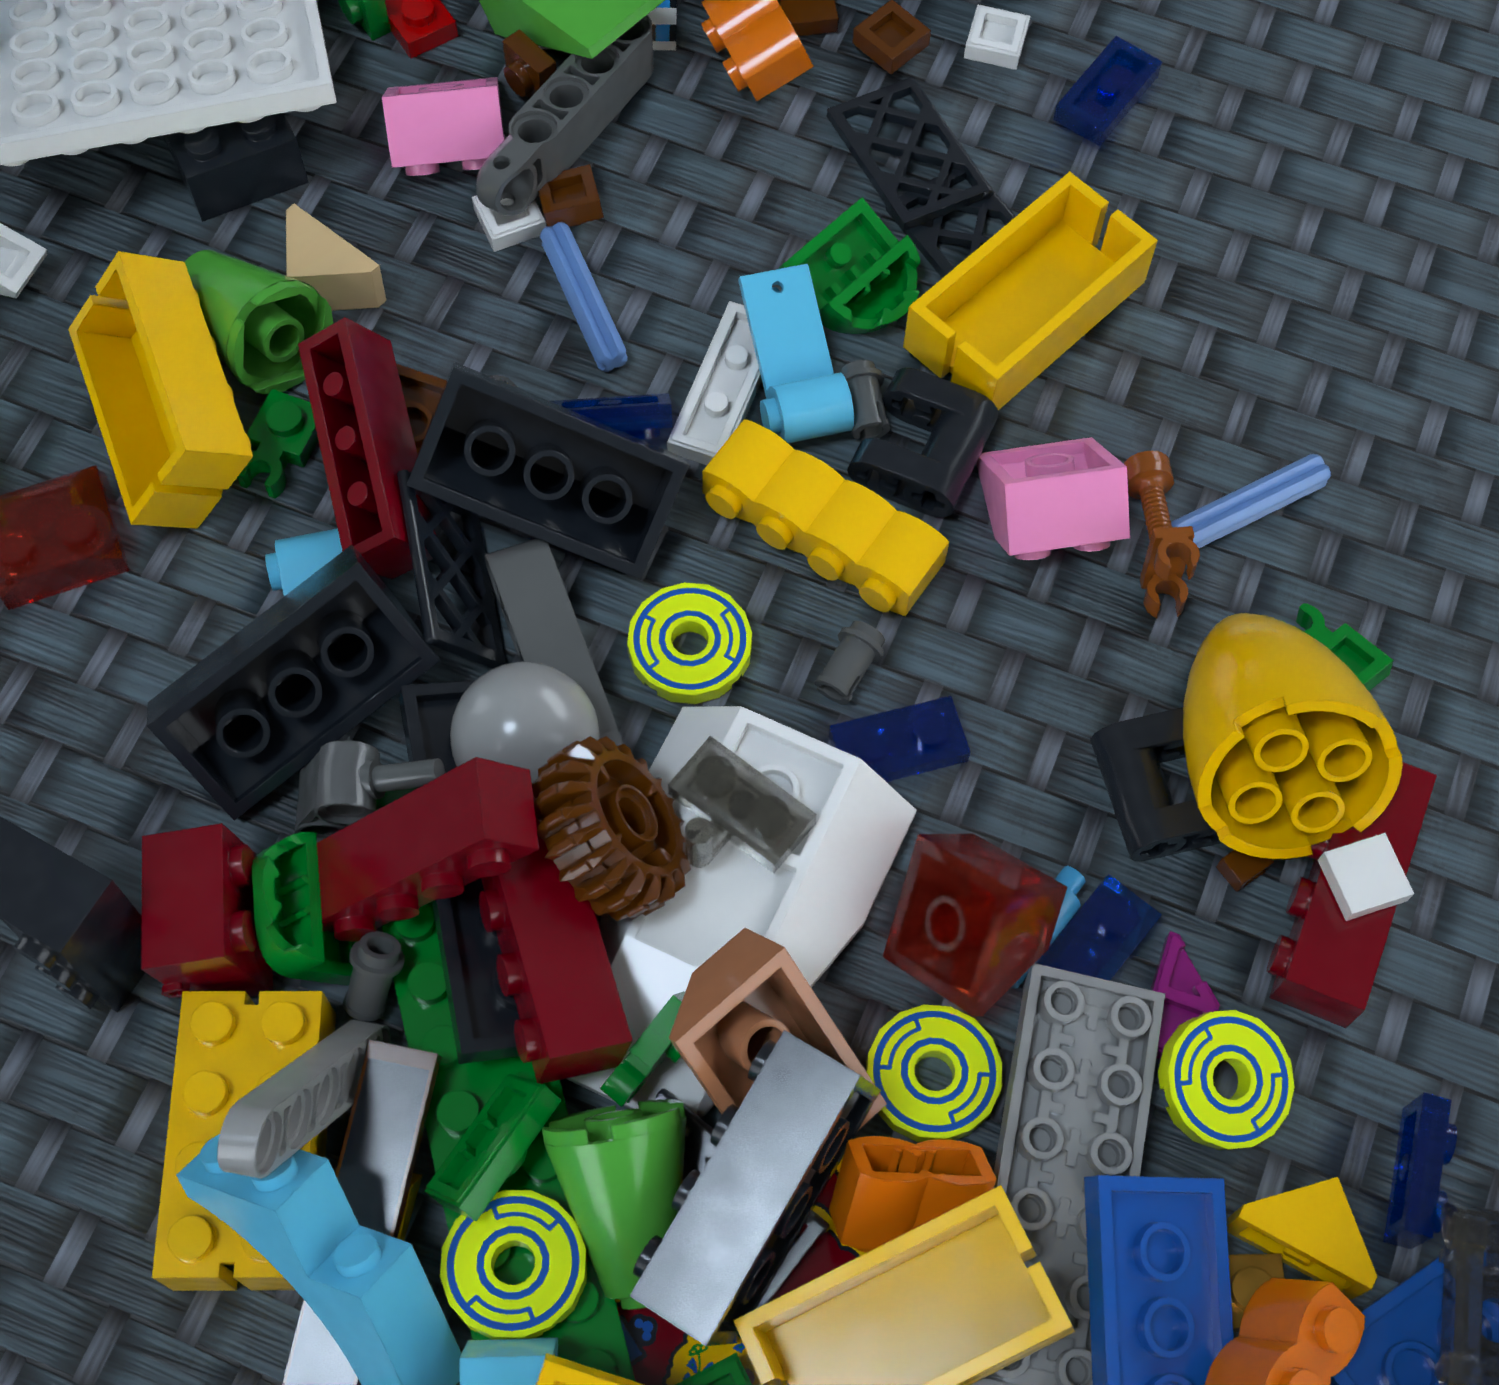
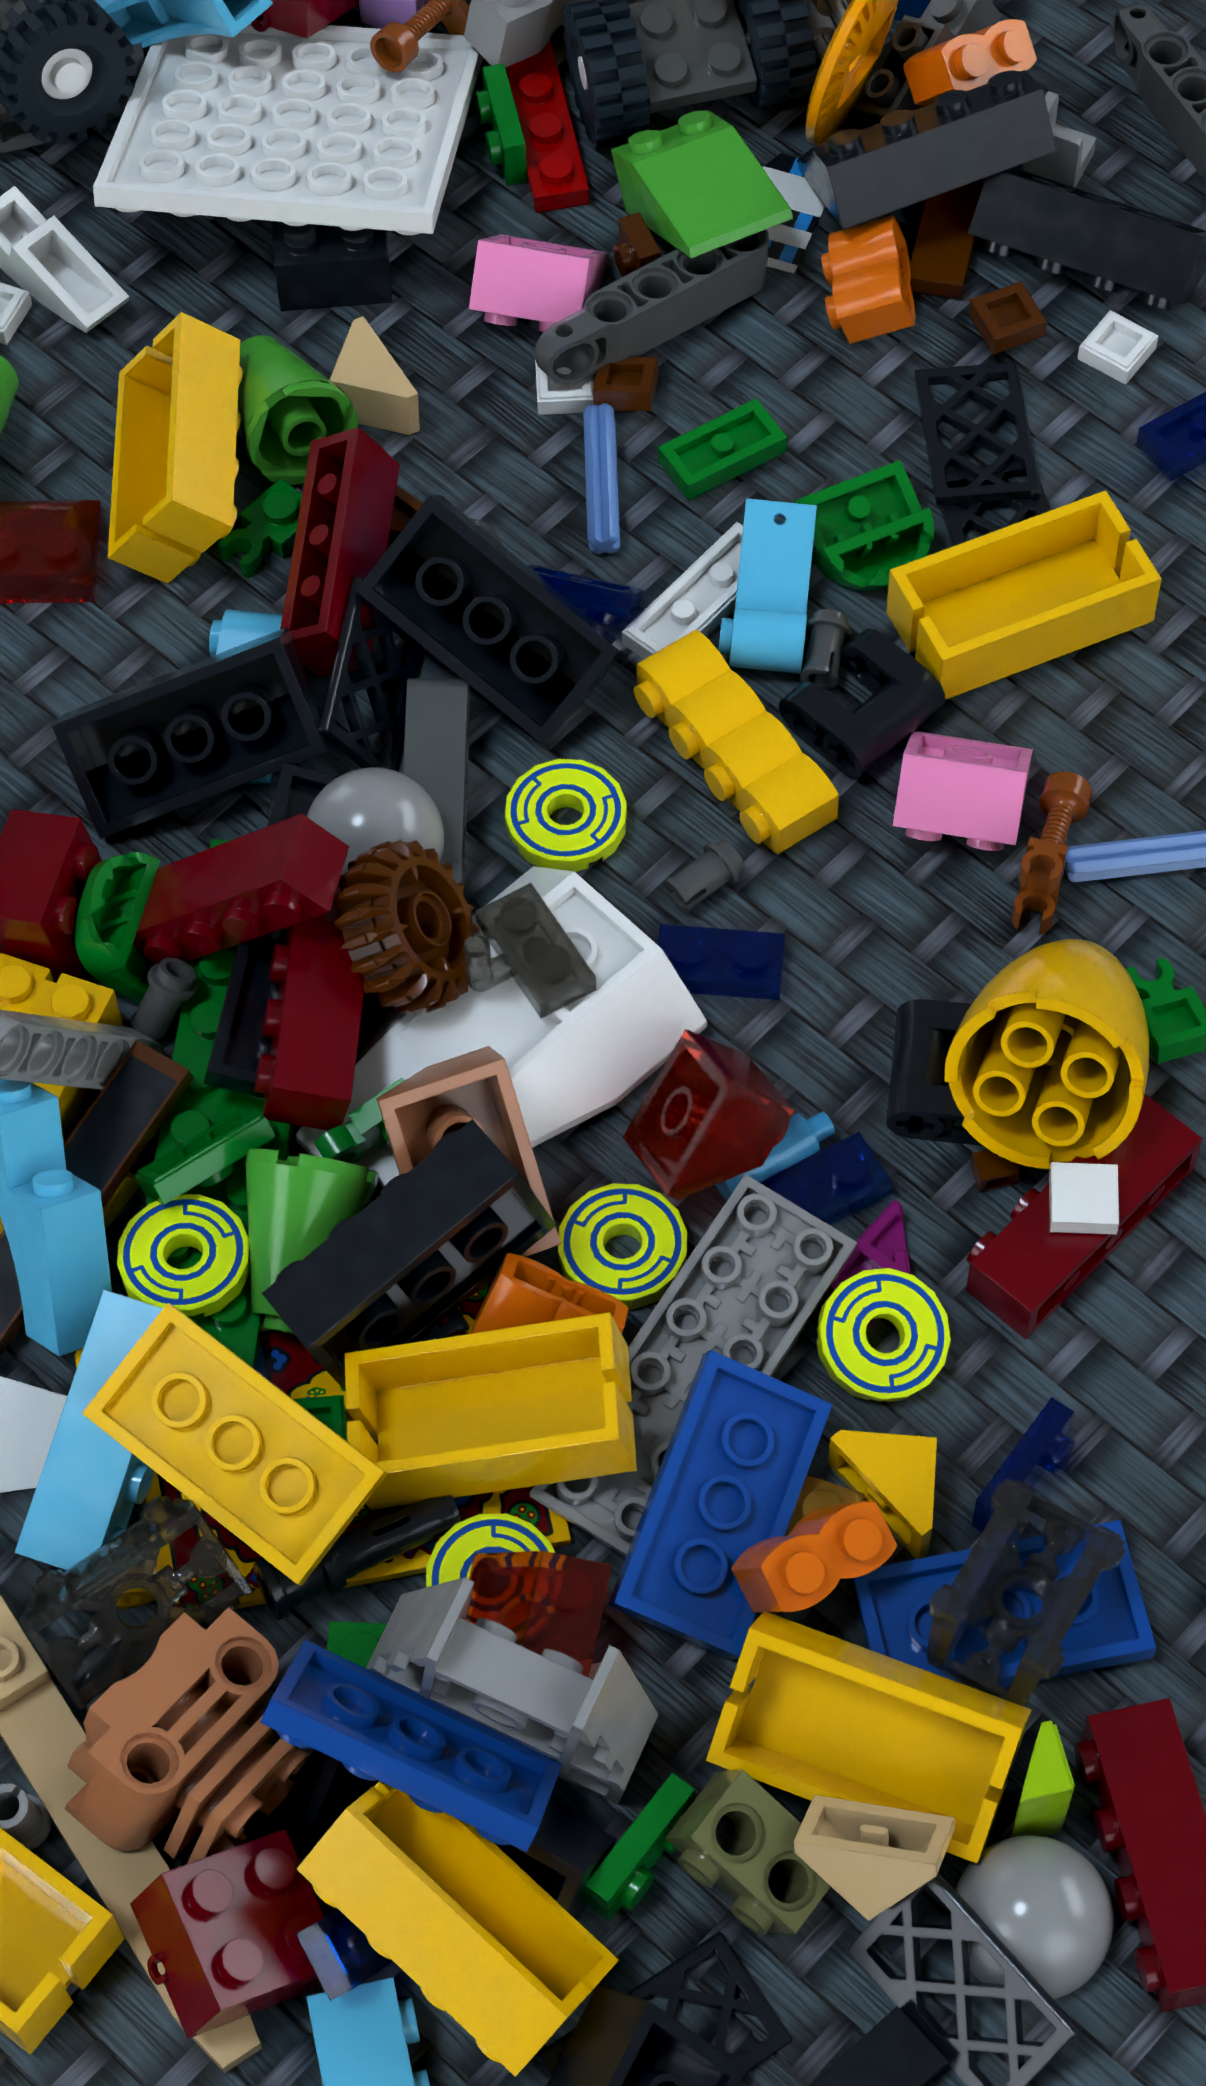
camera: 25 degrees right, 5 degrees down
dark grey beam [295,741,445,842] -> none
none -> green plate [658,398,787,501]

